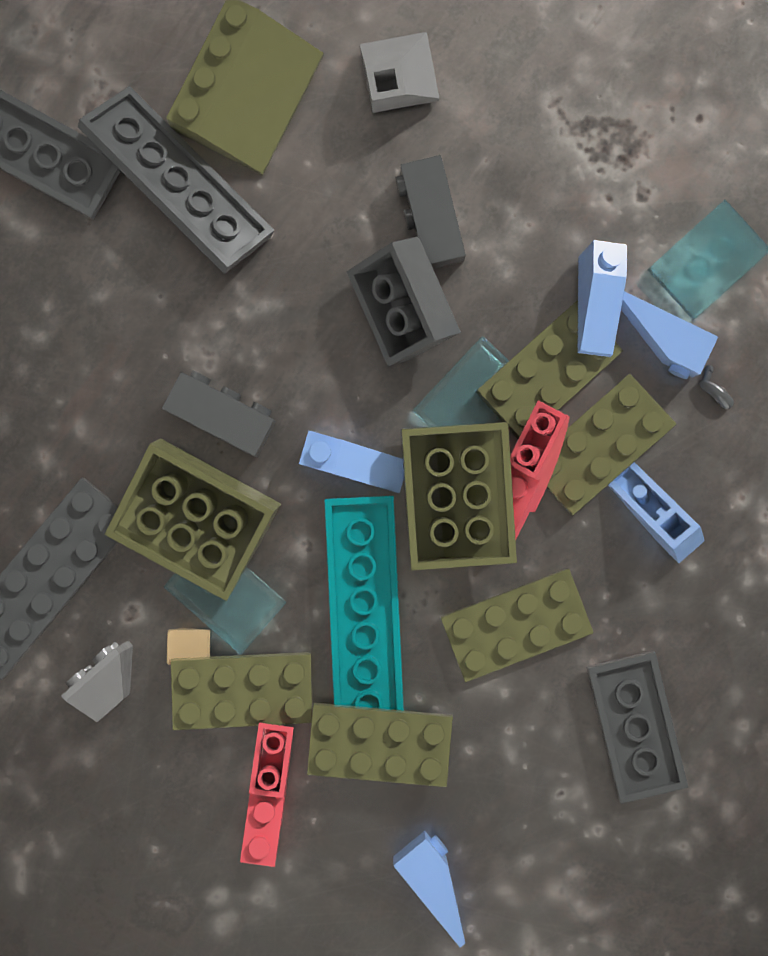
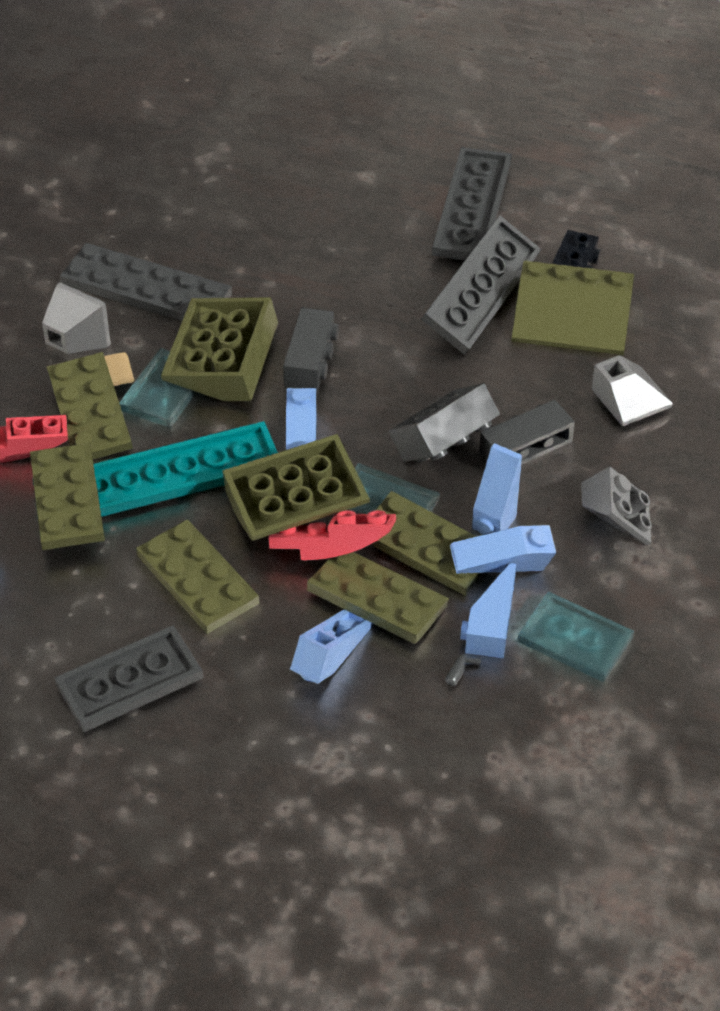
camera: 75 degrees right, 40 degrees down
none -> light blue slope [472,443,522,535]
none -> black brick [552,229,602,268]
none -> light grey slope [581,466,652,546]

